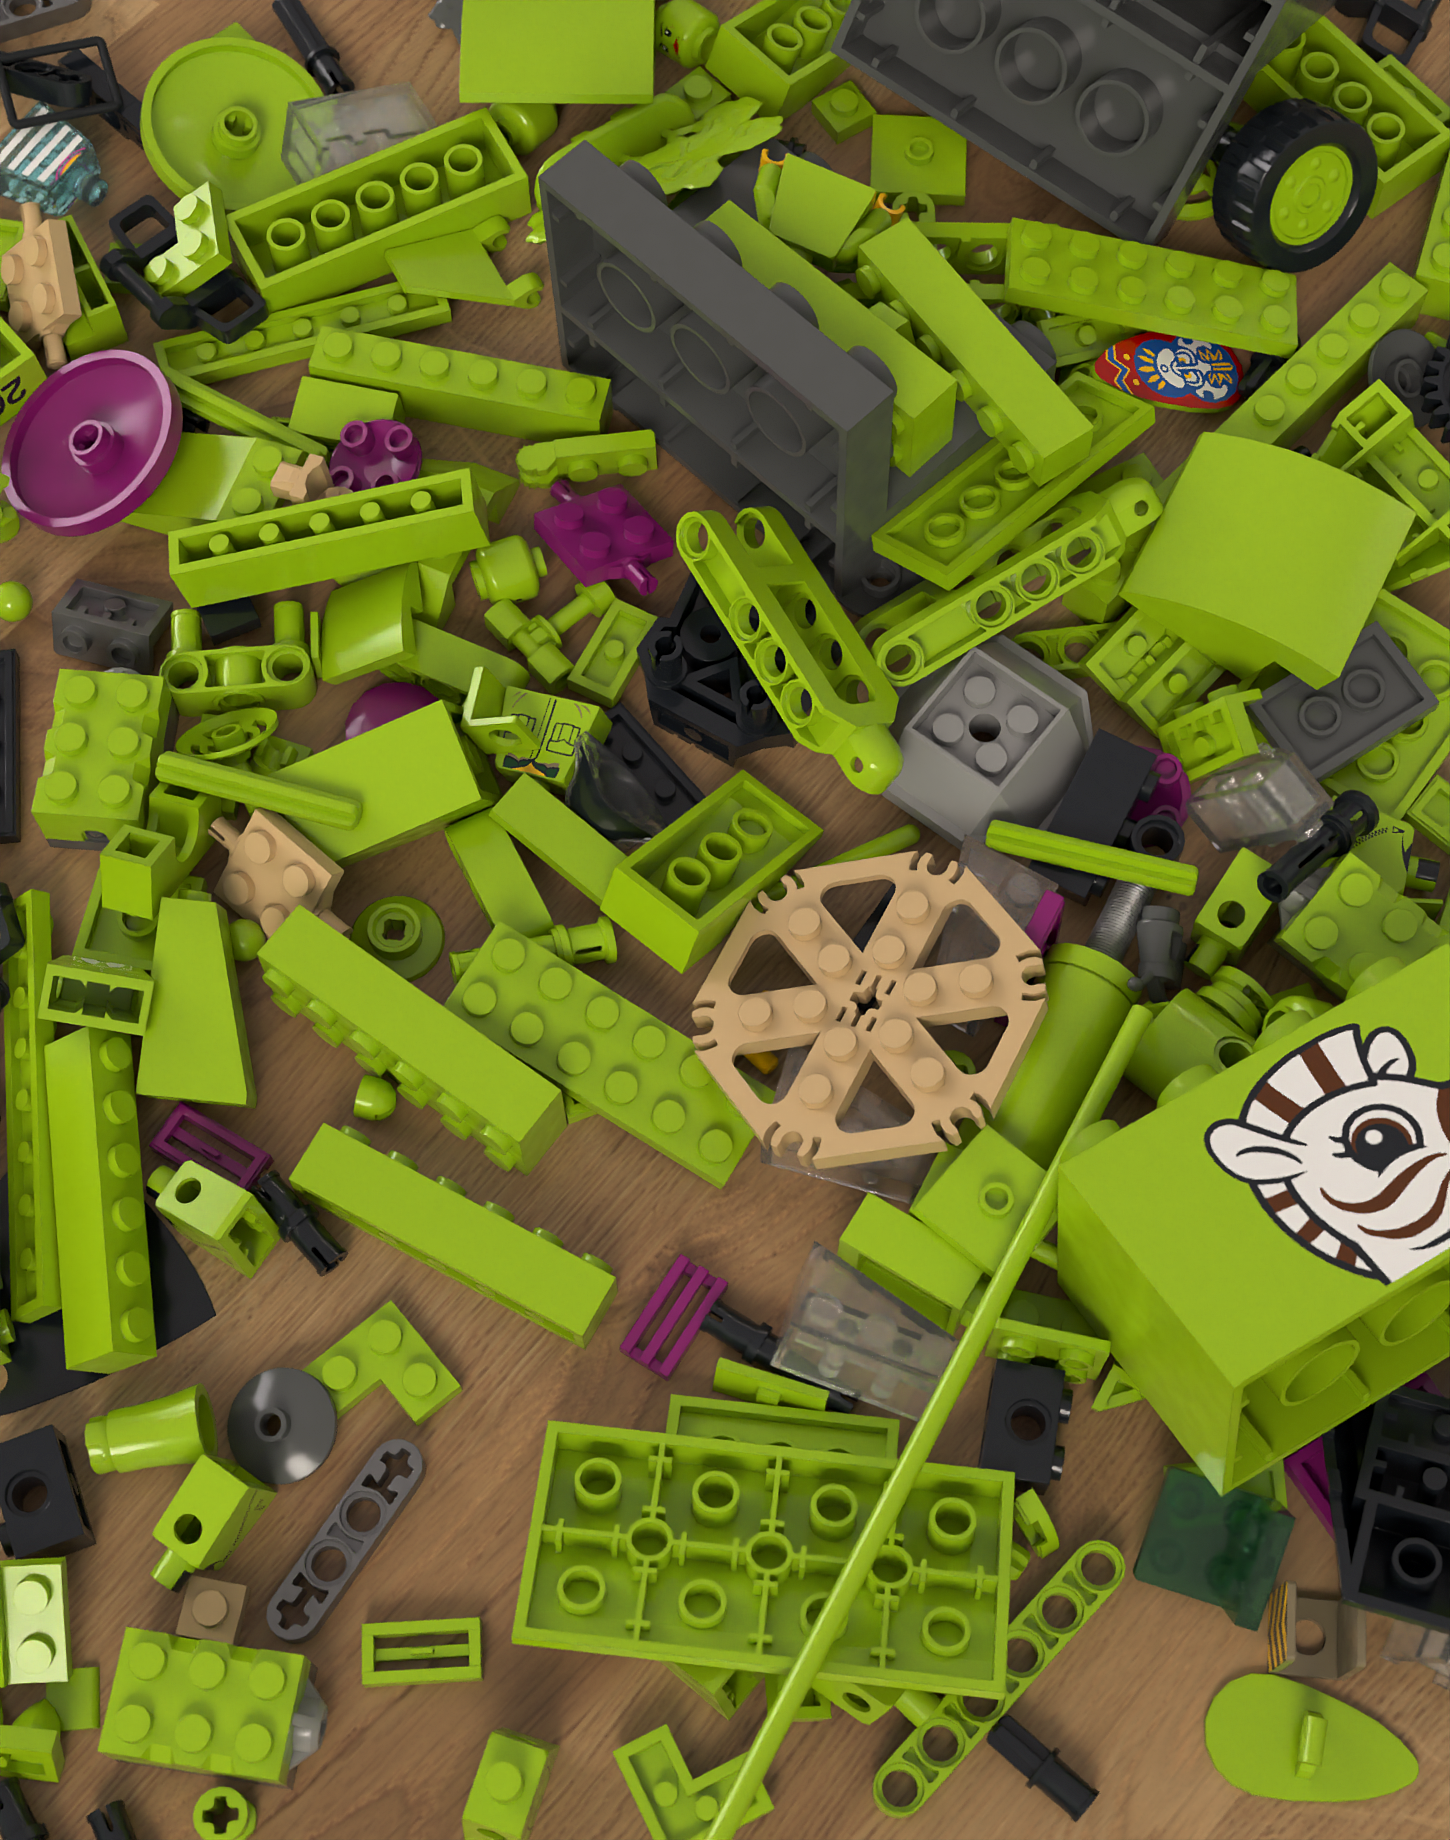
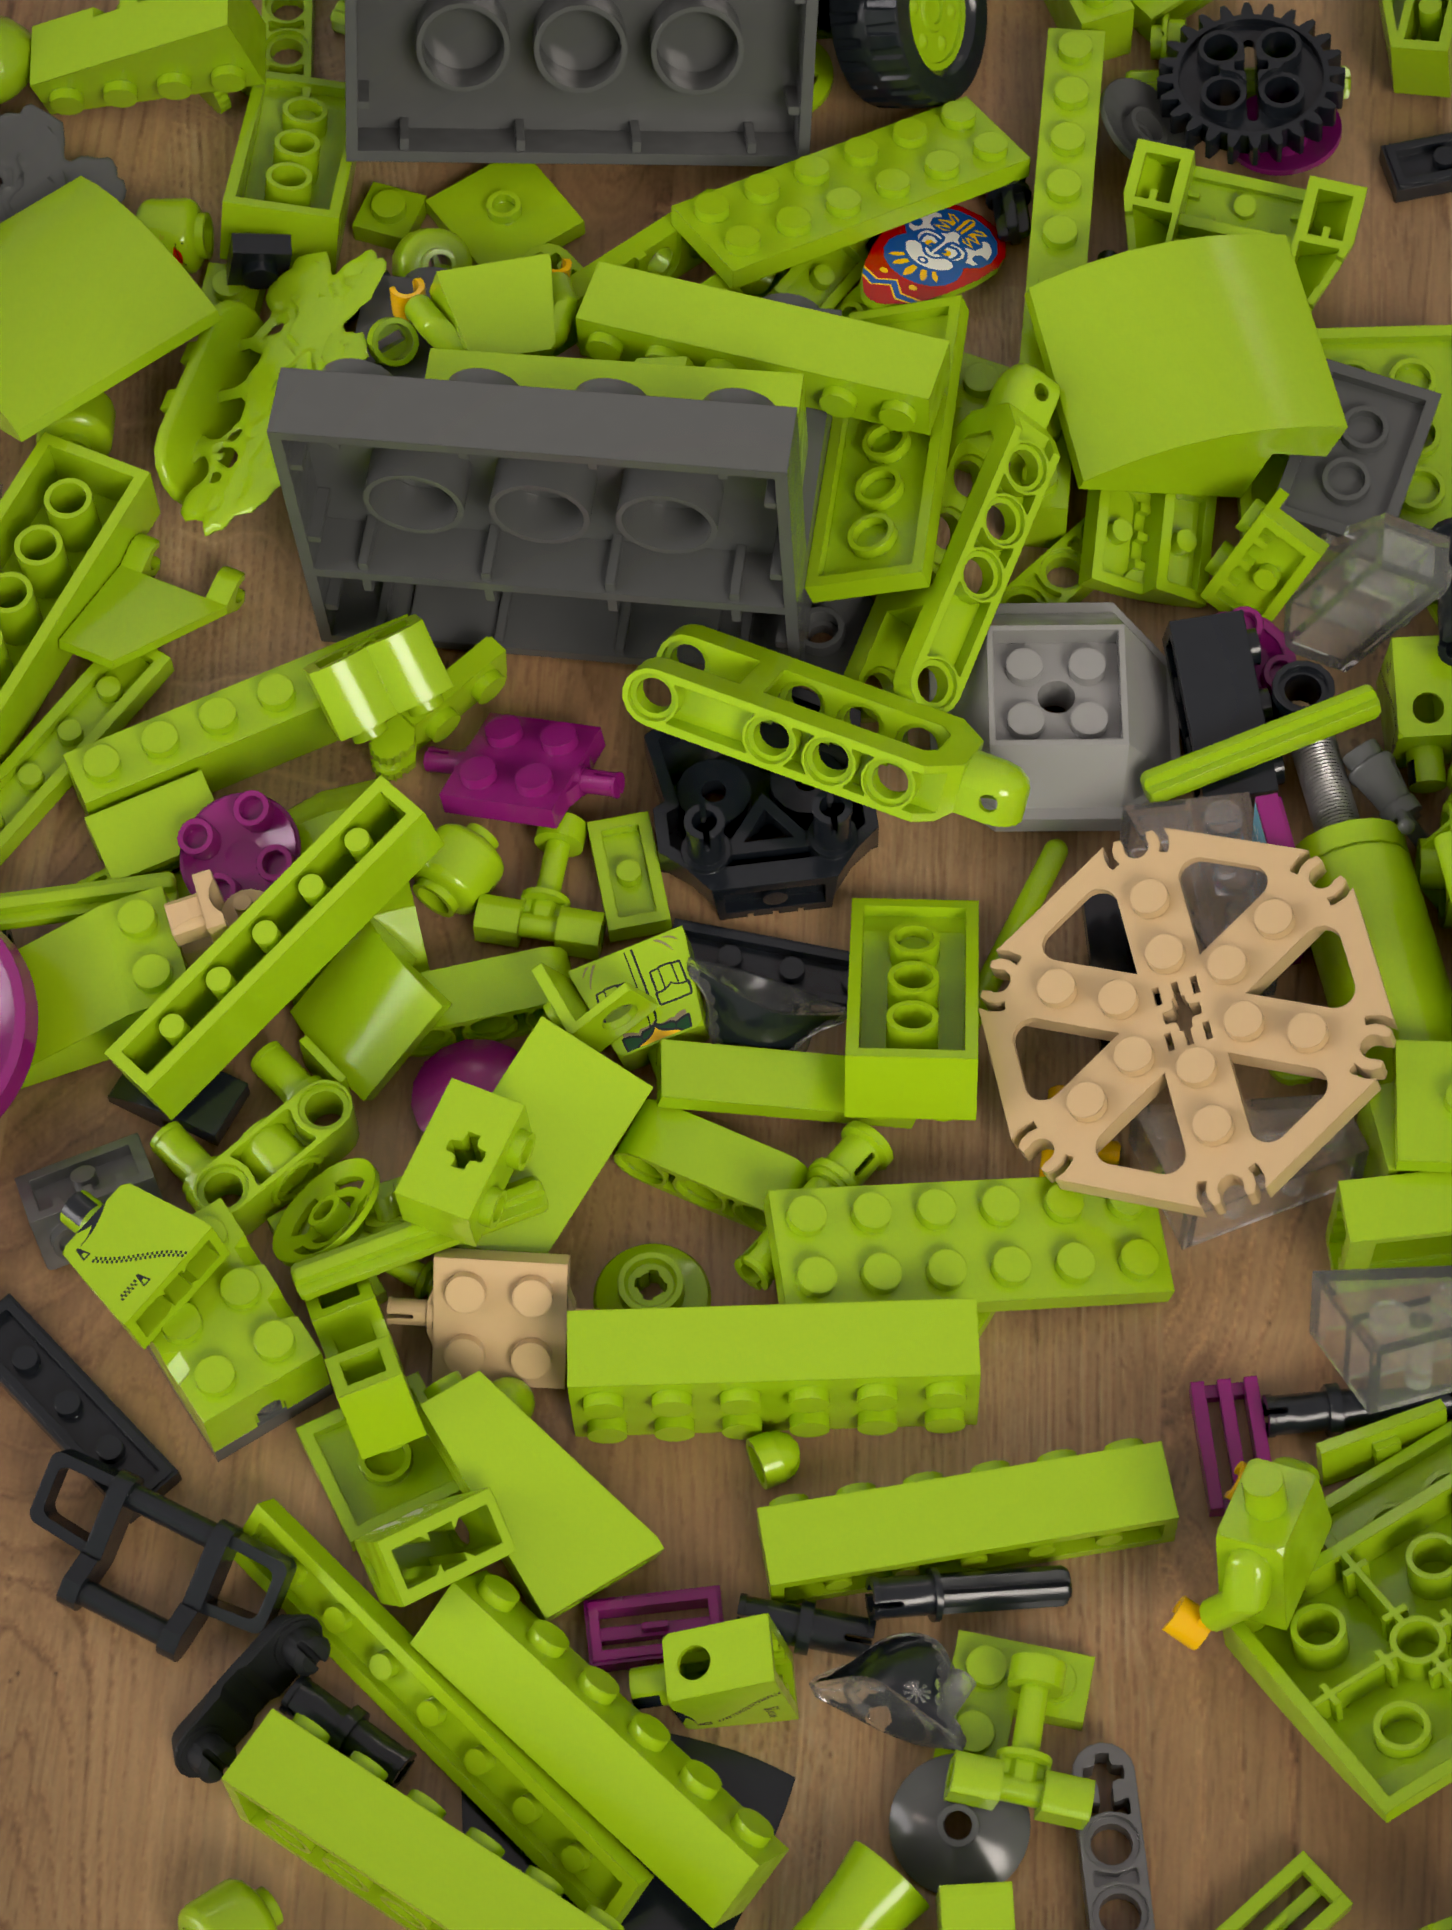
camera: 35 degrees left, 5 degrees down
none -> lime torso [60,1183,231,1350]
none -> black plate [226,233,292,290]
none -> lime brick [303,614,454,744]
none -> lime hinge [366,317,419,367]
none -> lime head [392,228,472,277]
none -> lime brick [394,1078,536,1247]
none -> clear hat [809,1632,976,1750]
none -> black axle [865,1565,1072,1622]
none -> lime bar [944,1652,1095,1830]
none -> lime torso [1162,1457,1332,1650]

